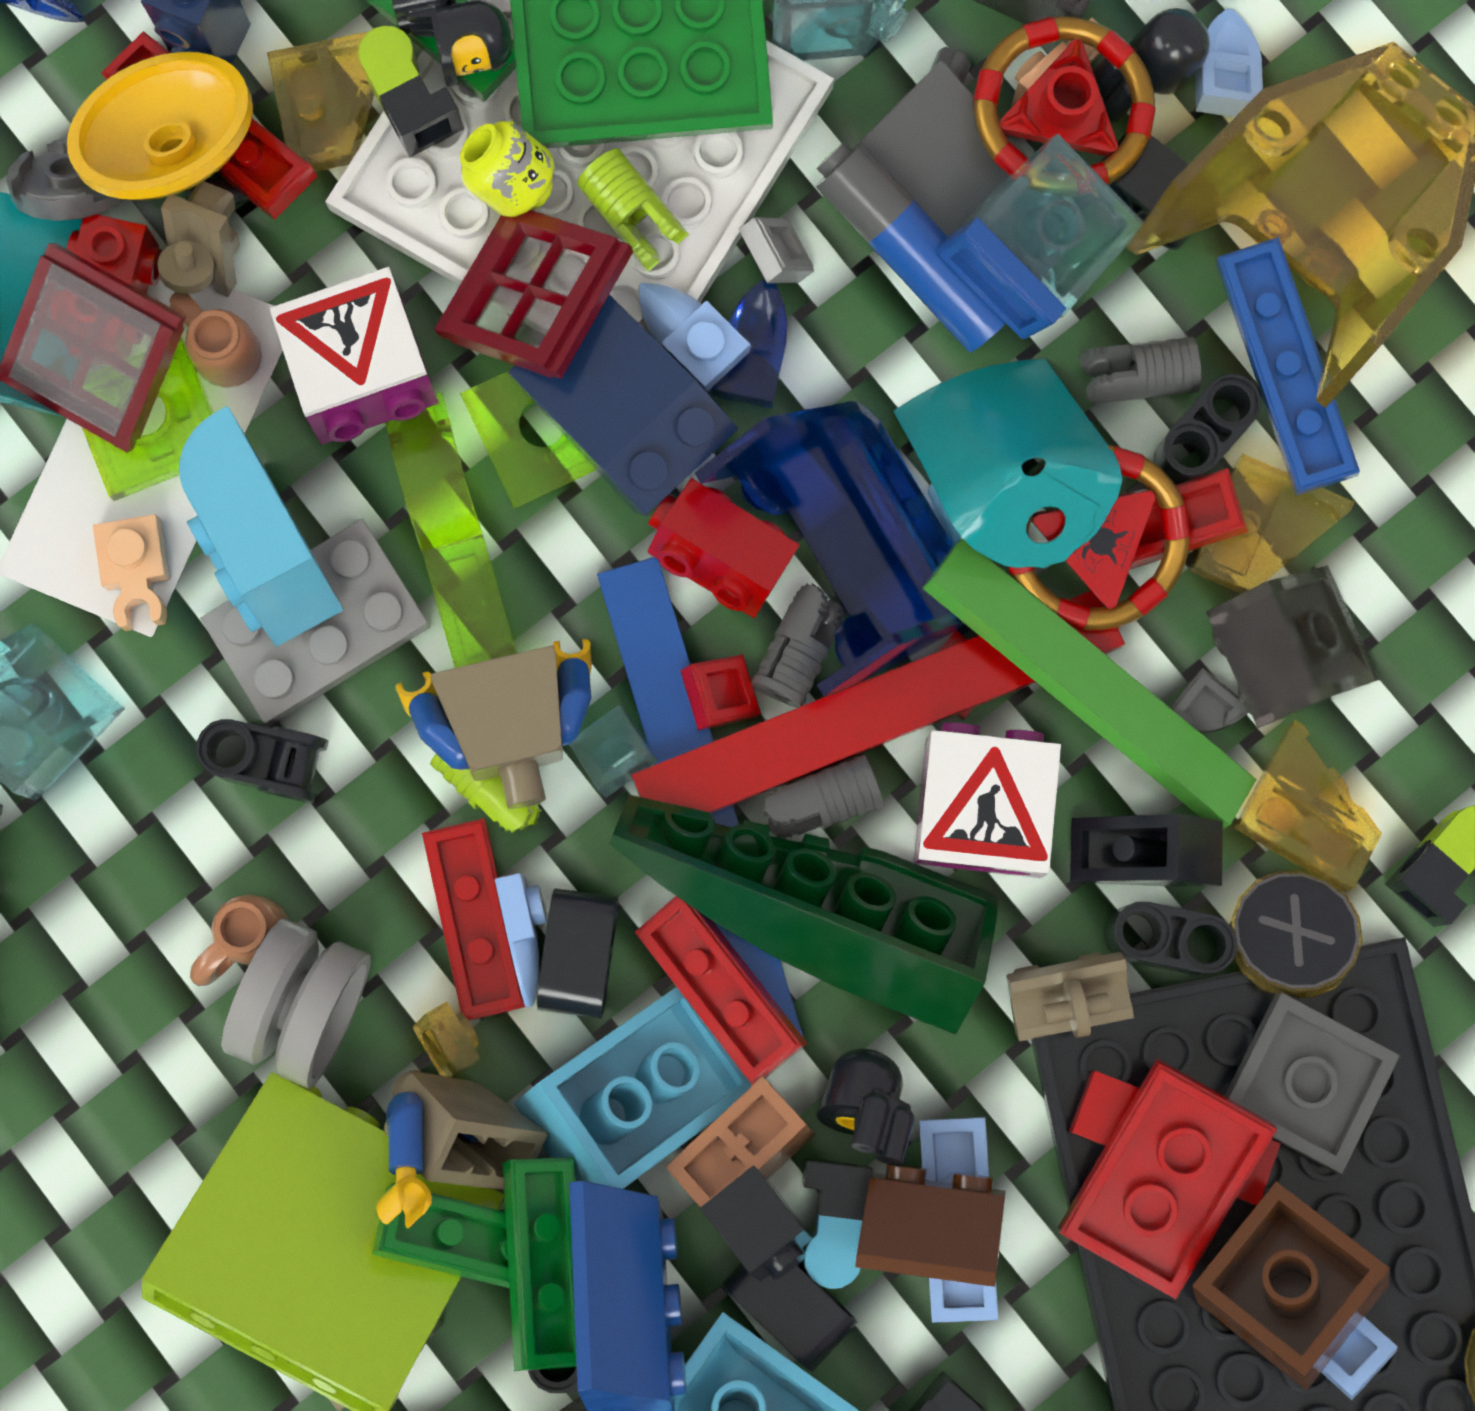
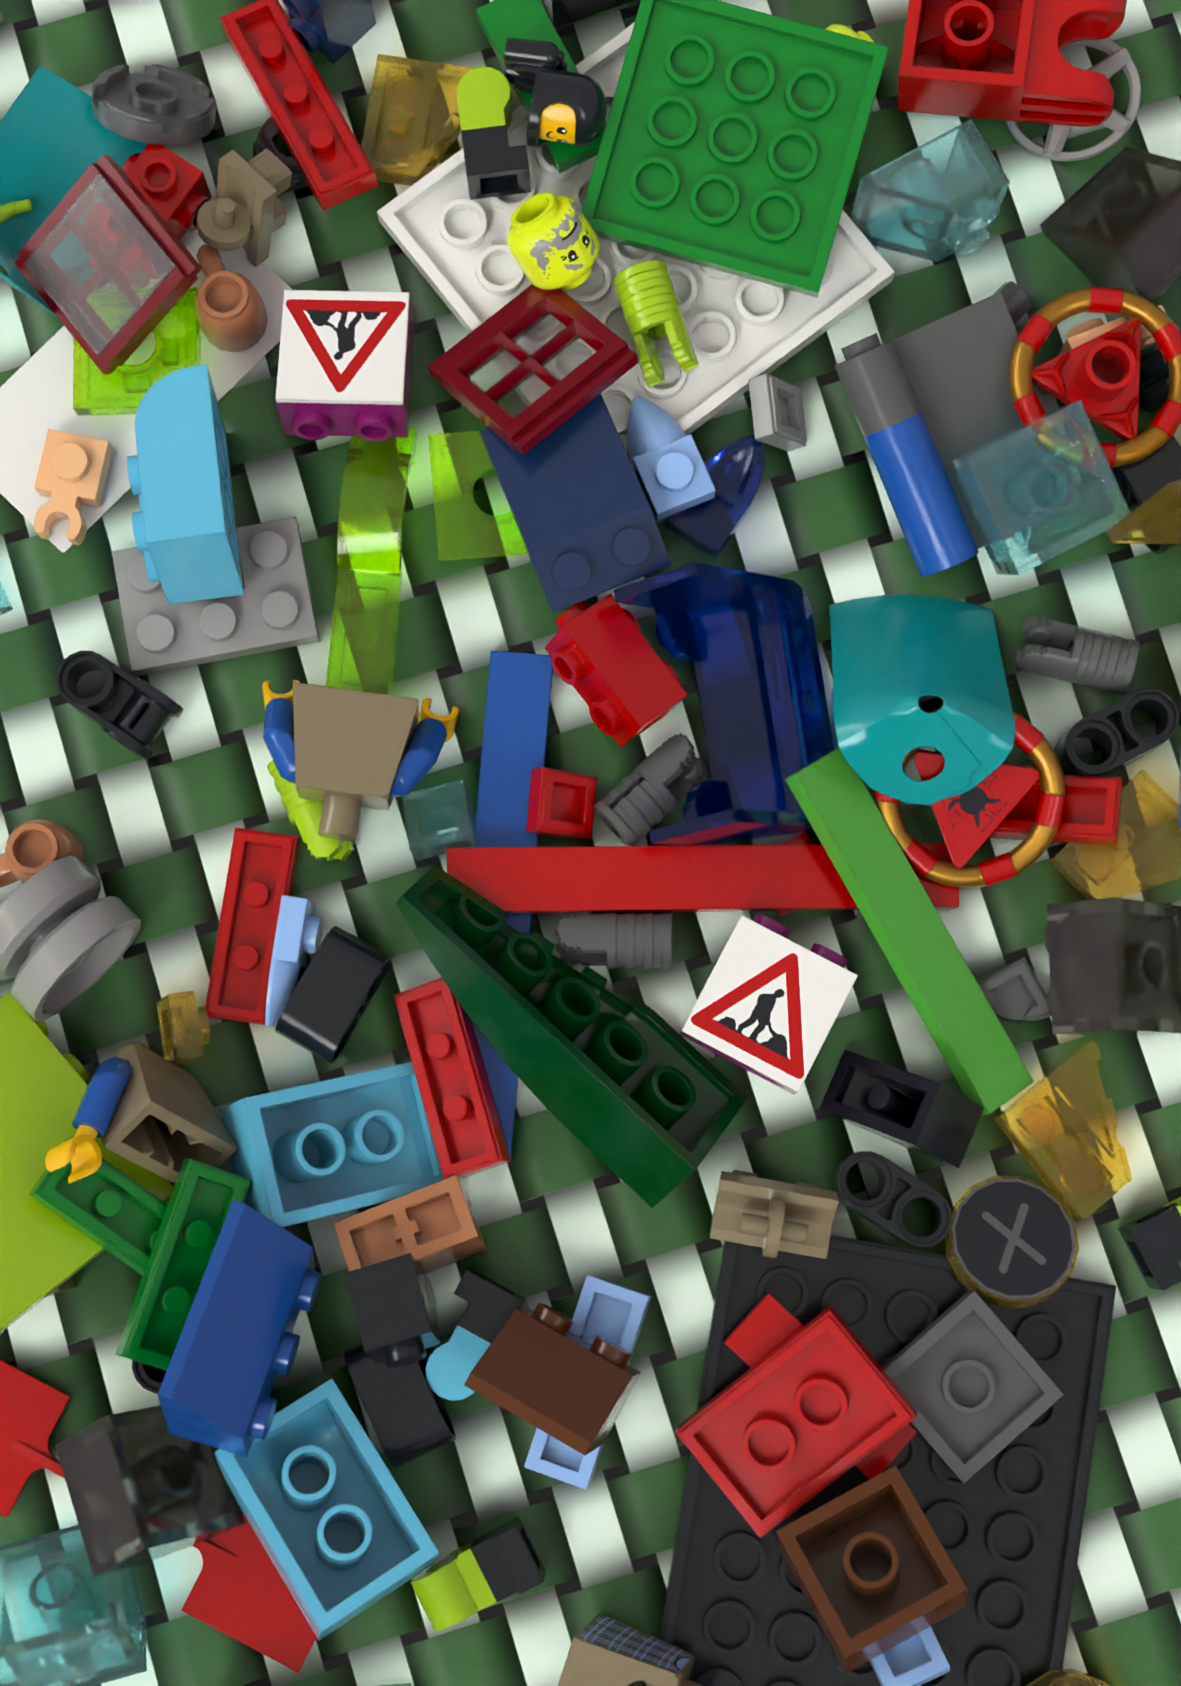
camera: 25 degrees right, 0 degrees up
yellow dish [67,52,253,200] -> none
black piece [817,1048,915,1166] -> none
blue tile [936,217,1067,339] -> none

